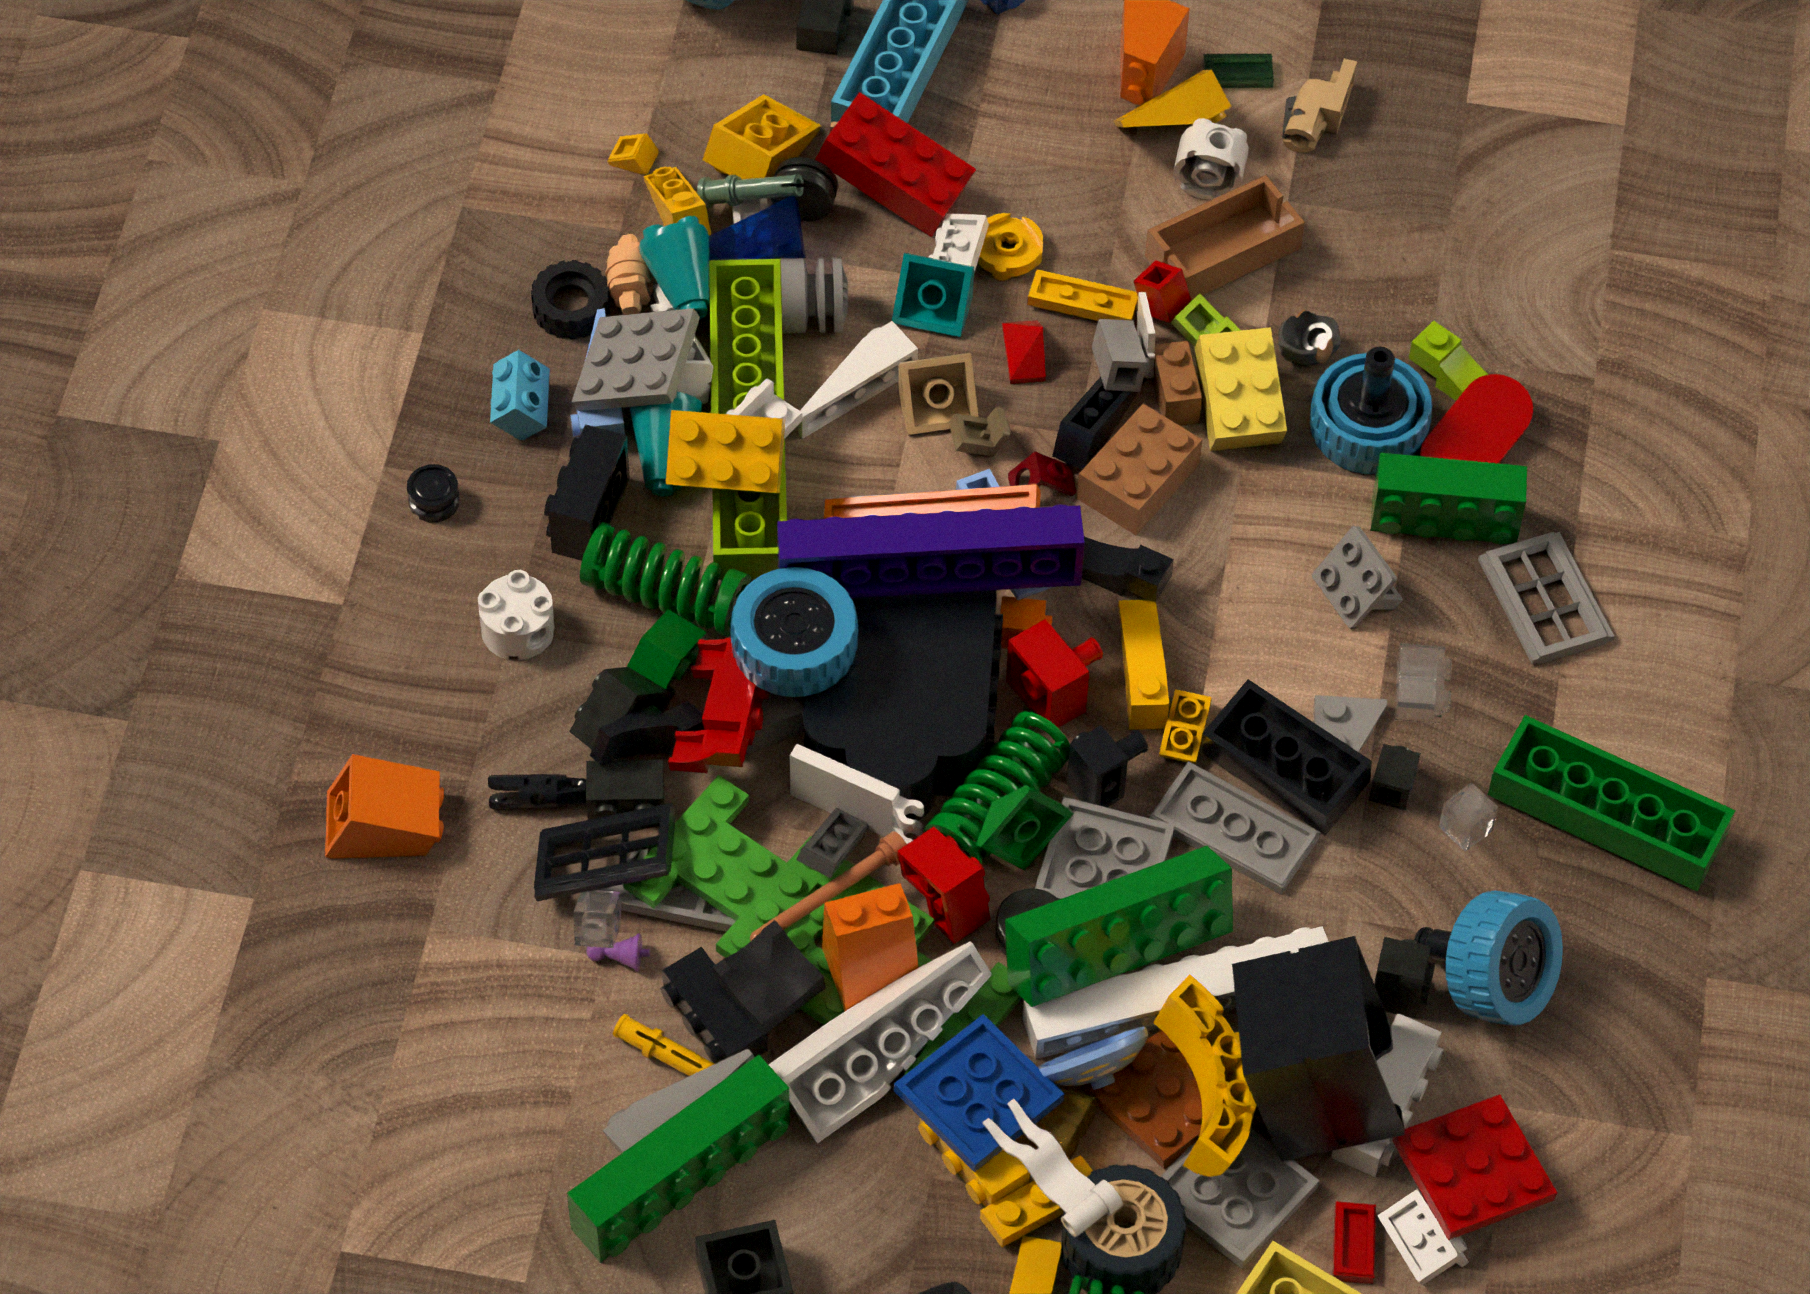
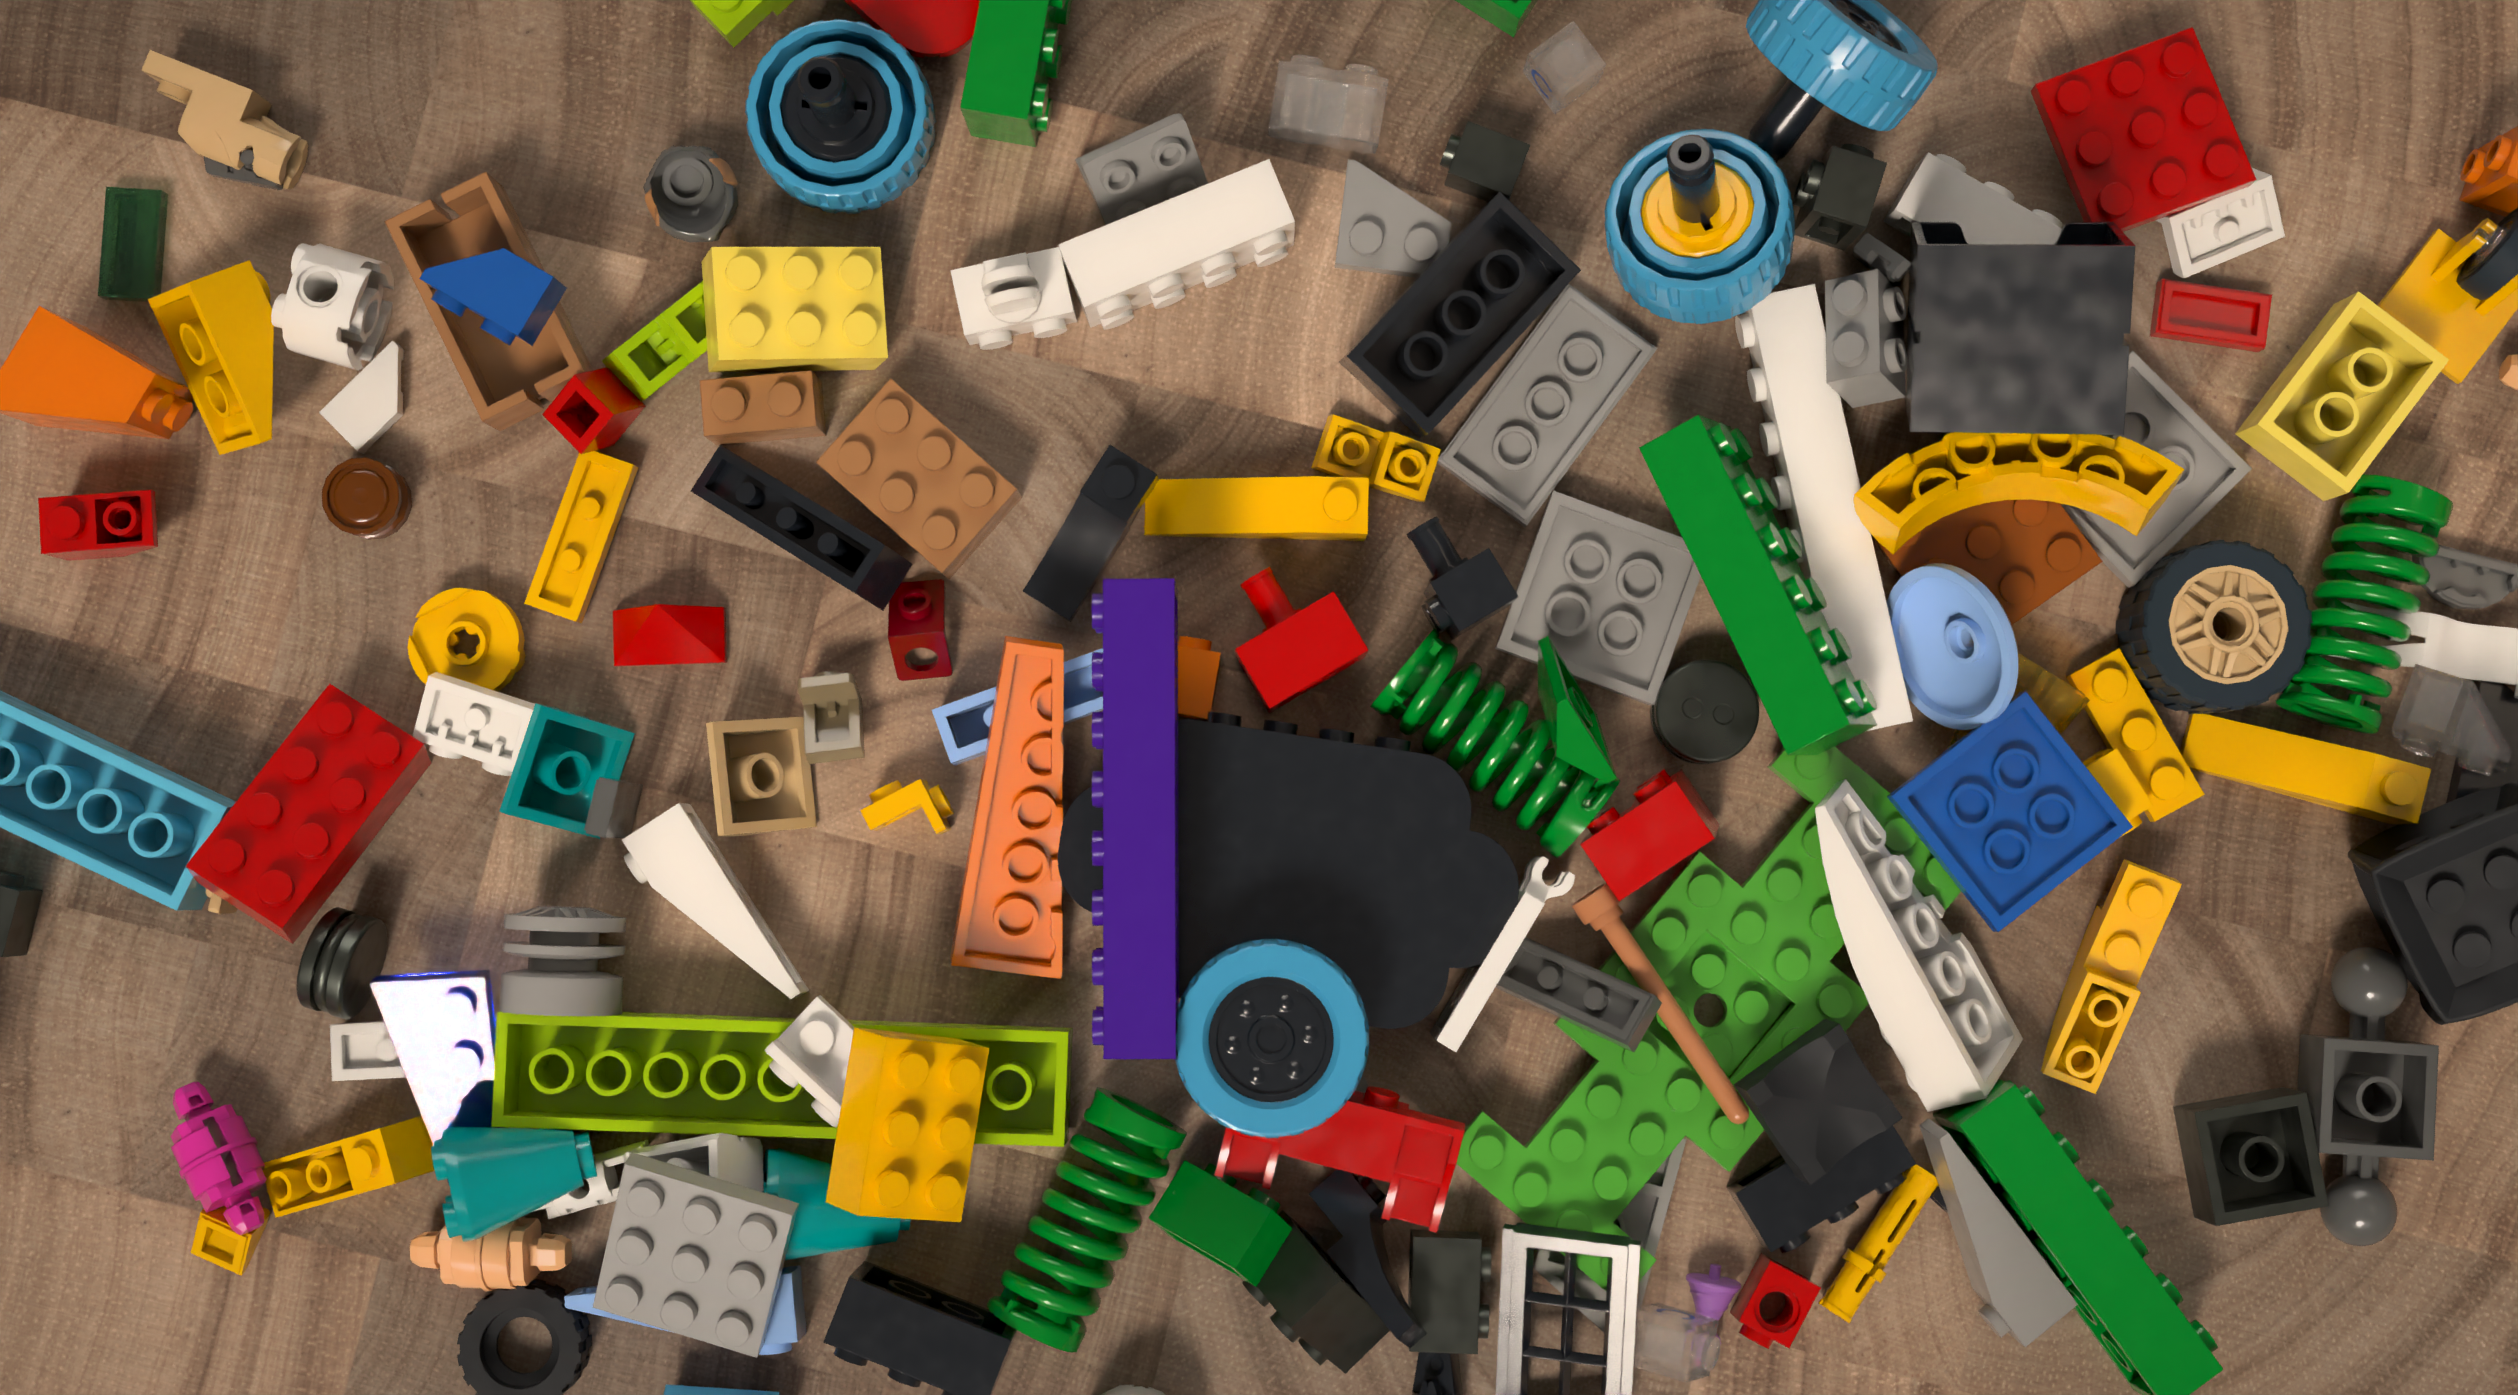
camera: 85 degrees left, 30 degrees up
sand green pin [697,174,804,209] -> none
yellow slope [703,94,821,179] -> none
orange slope [822,883,919,1012] -> none
white flag [982,1099,1123,1237] -> none
light grey brick [1092,319,1150,392] -> none
white piece [1137,292,1155,378] -> none
none -> red slope [38,490,158,561]
none -> dark pink piece [170,1081,267,1235]
none -> white tile [319,340,404,454]
none -> reddish brown wheel [322,457,412,540]
none -> blue slope [419,248,567,346]
none -> dark grey tile [584,777,643,838]
none -> yellow bracket [860,779,954,834]
none -> white brick [950,247,1077,350]
none -> white brick [1058,159,1295,330]
none -> dark azure wheel [1604,129,1795,324]
none -> red brick [1730,1253,1821,1349]
none -> yellow slope [2041,859,2182,1094]

